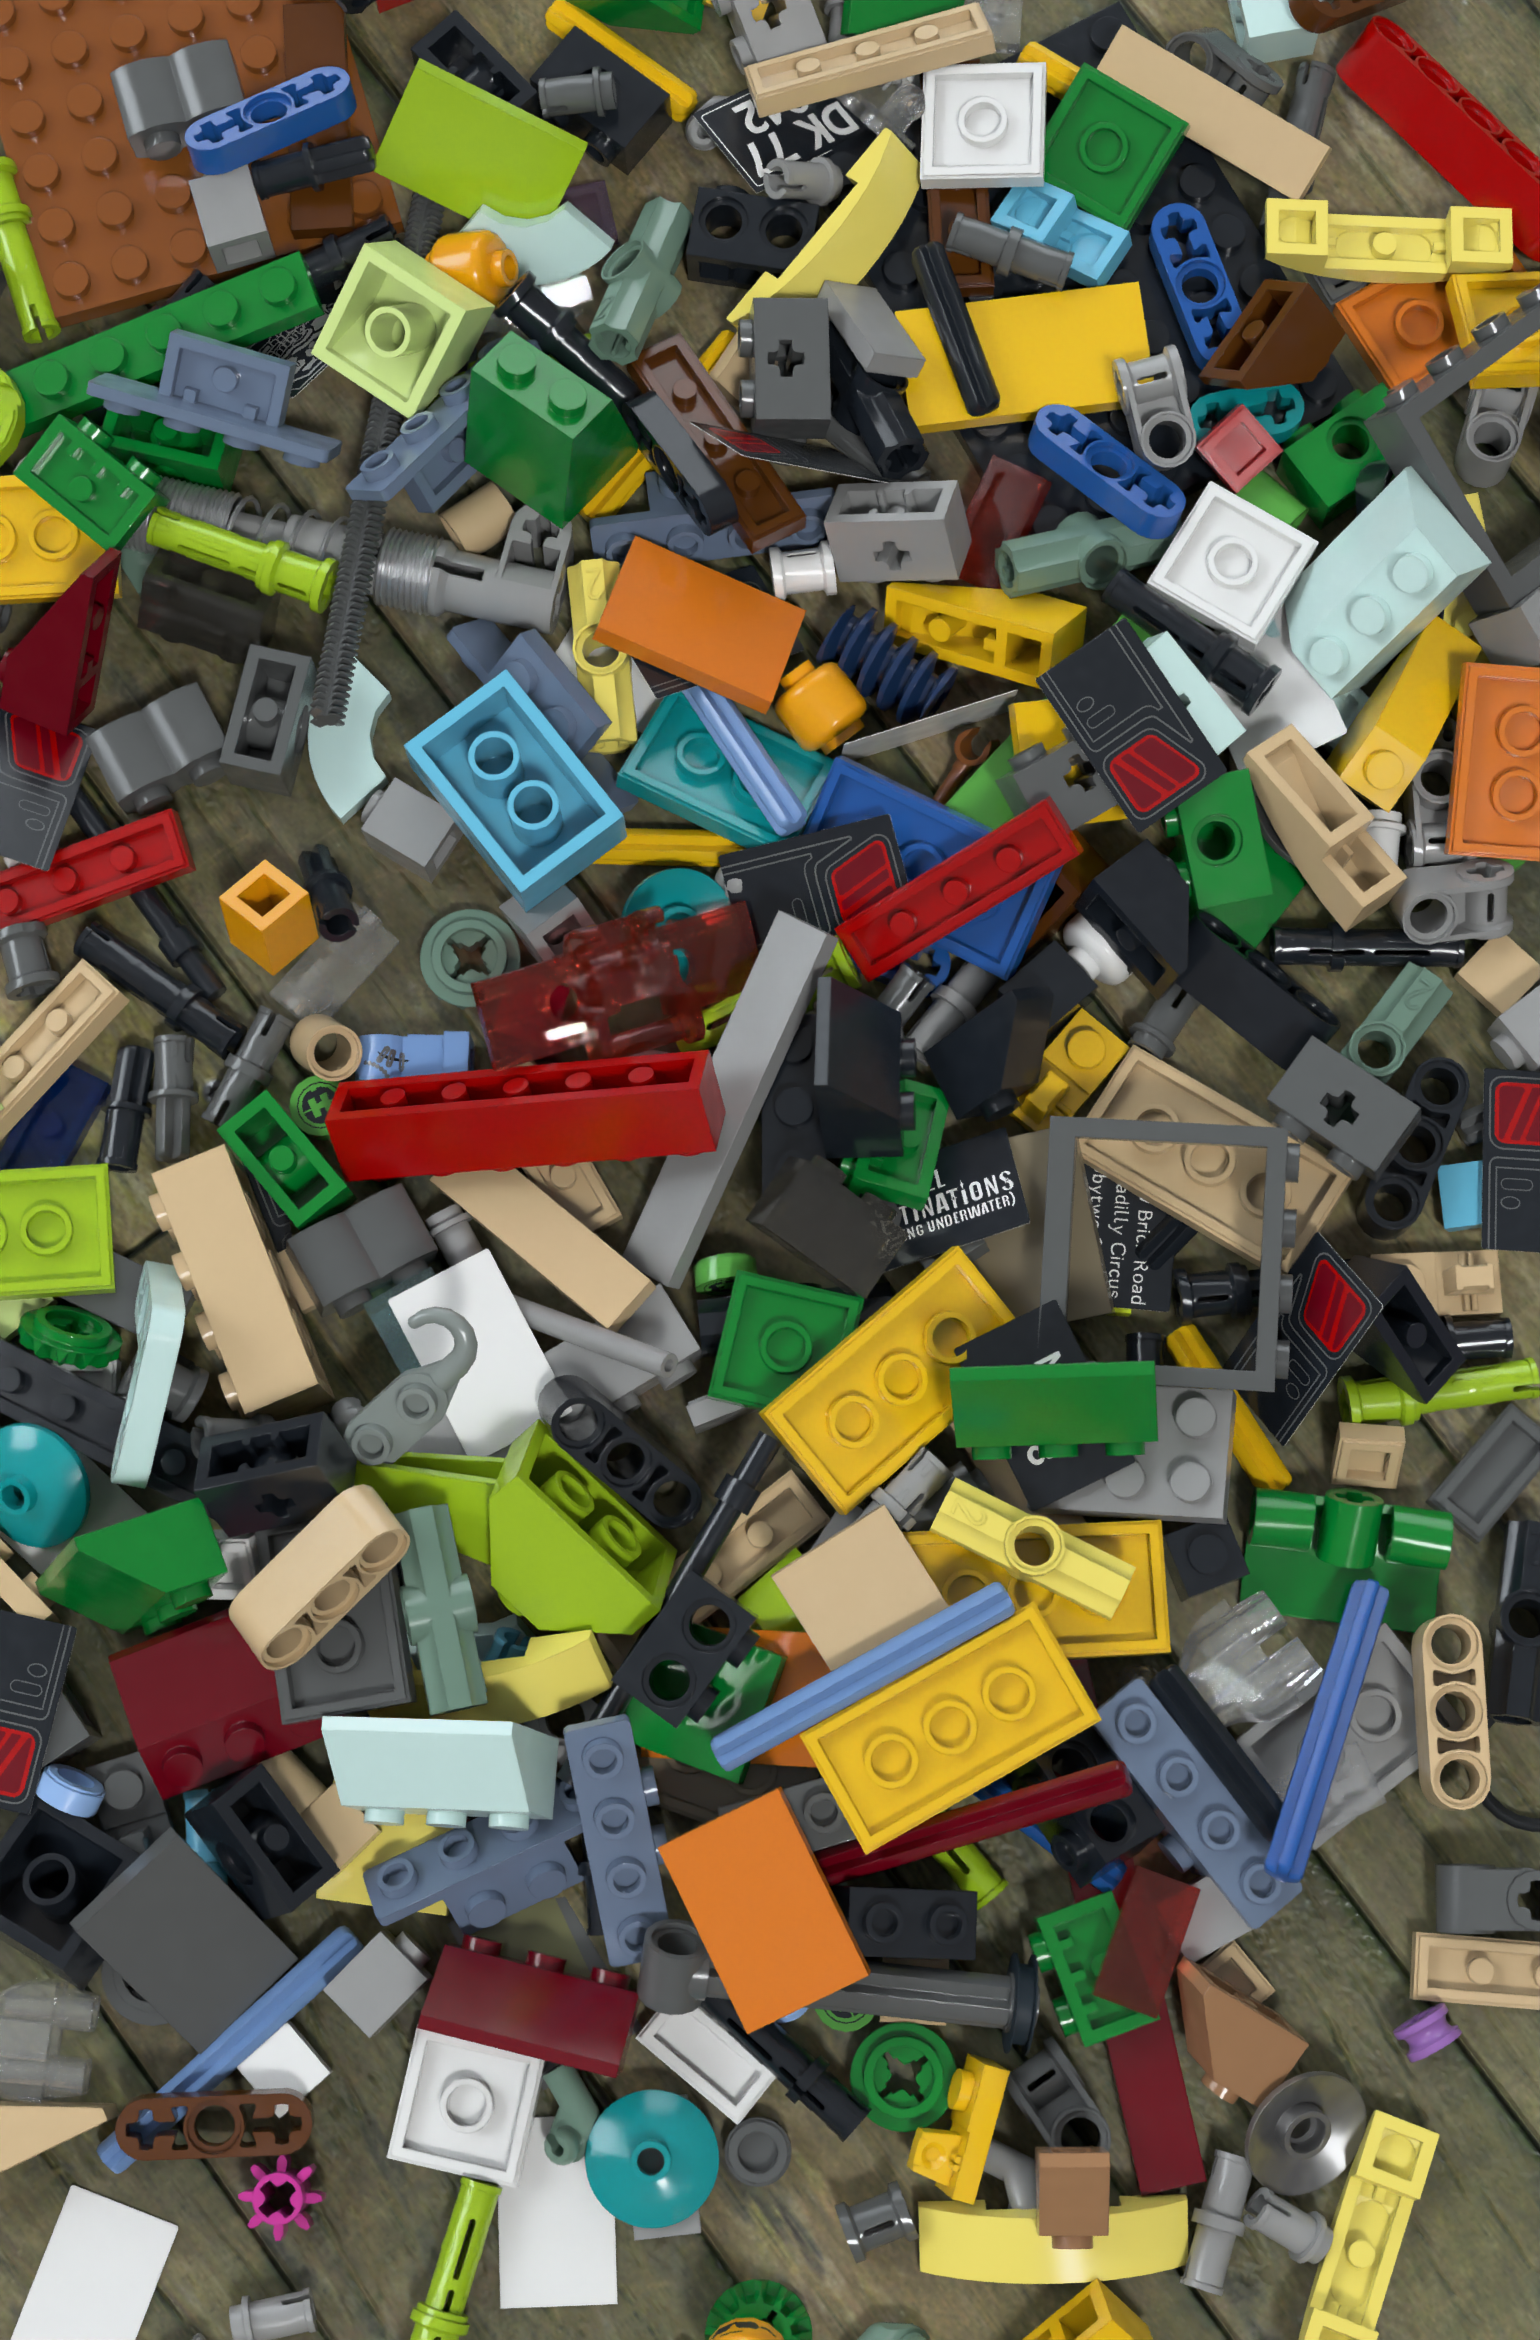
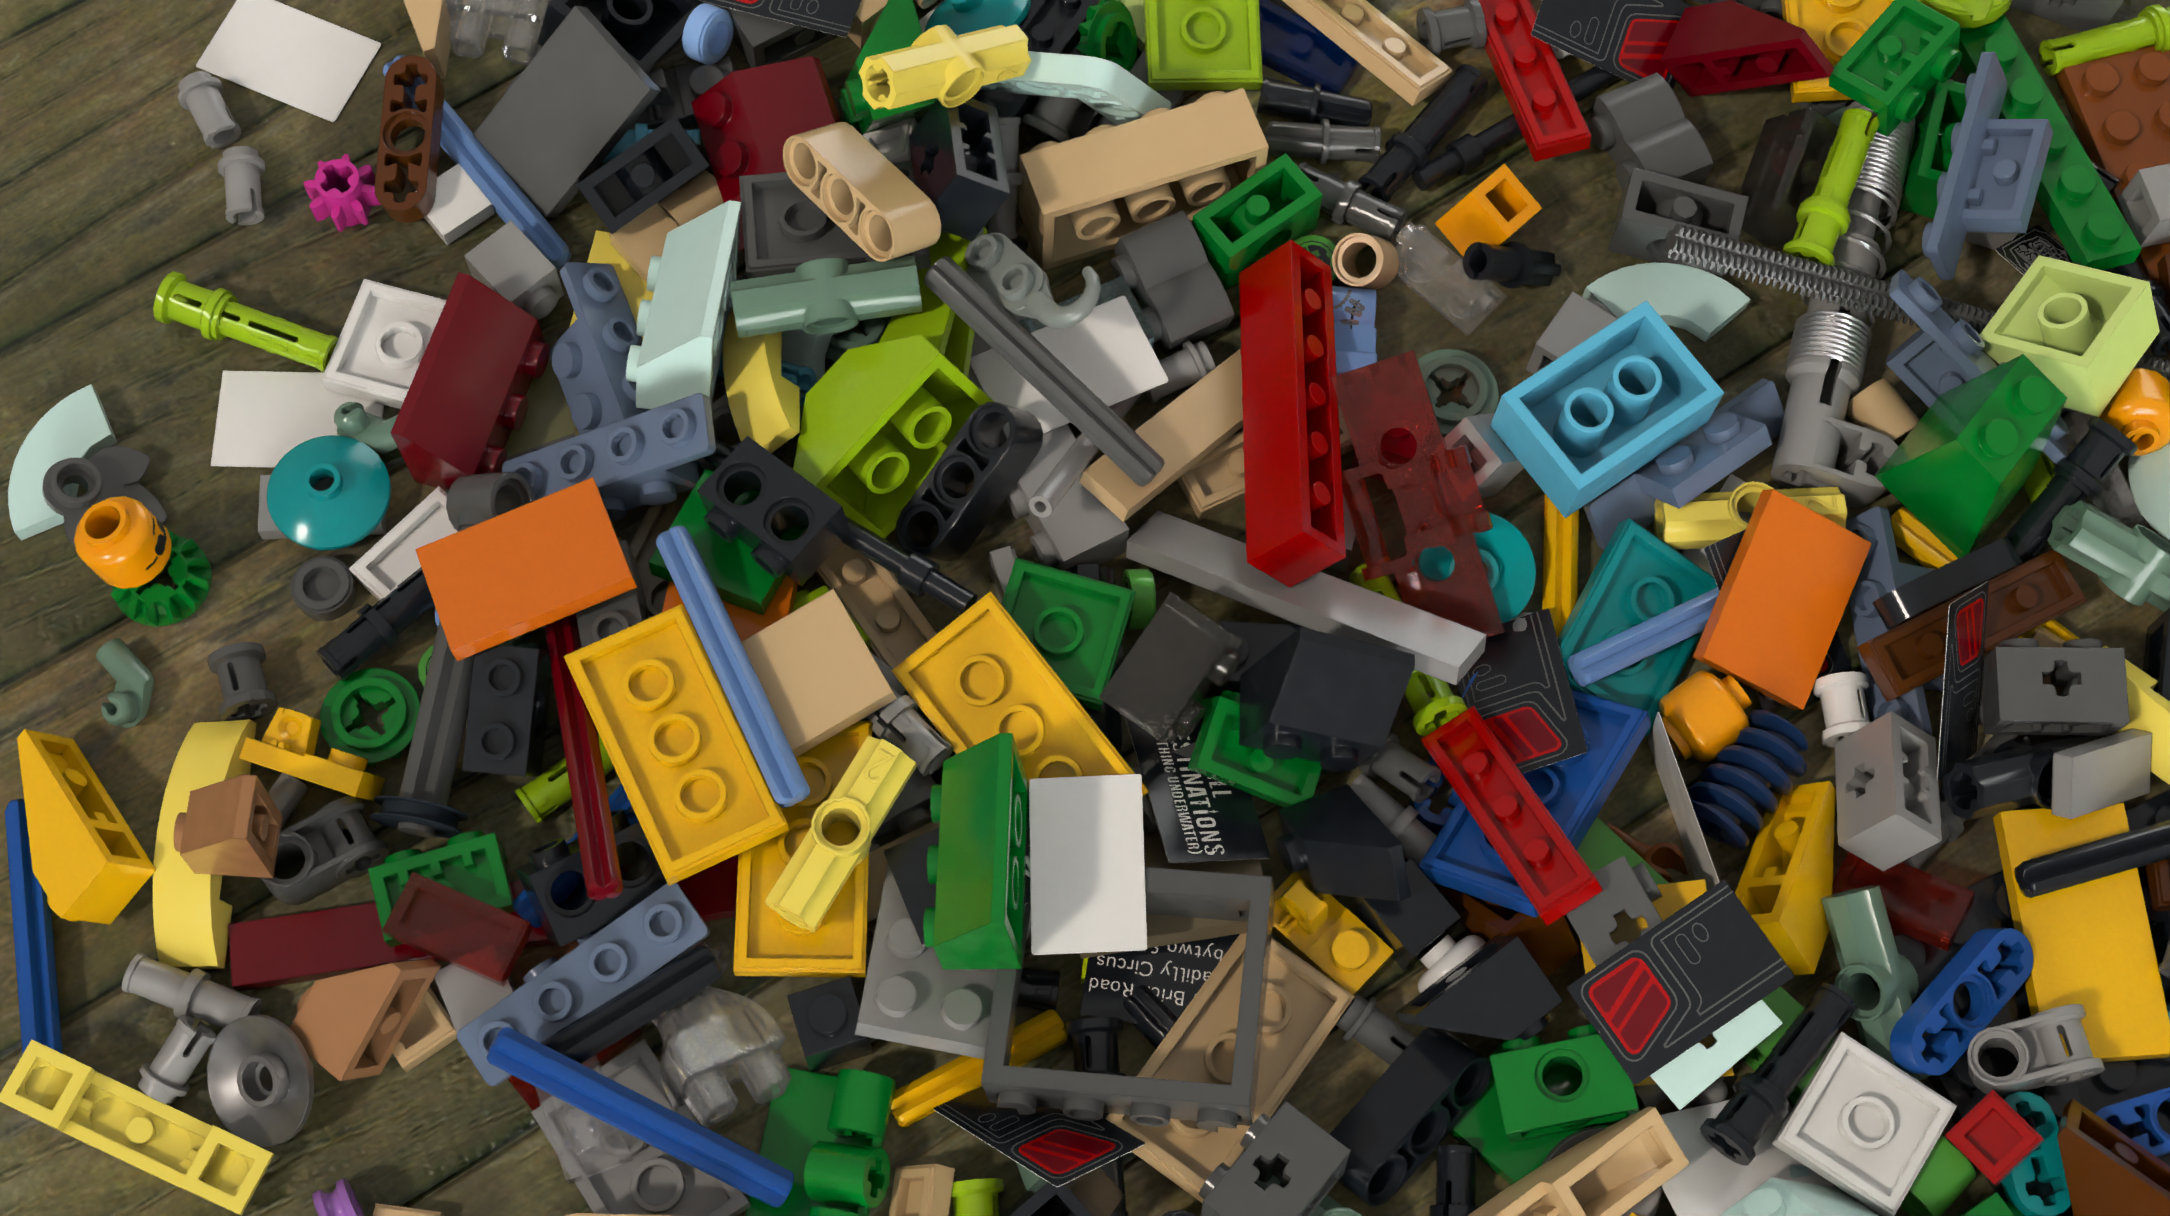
camera: 85 degrees right, 10 degrees down
none -> light yellow piece [859,24,1031,110]
none -> dark grey axle [924,256,1165,487]
none -> white sticker [1029,774,1147,955]

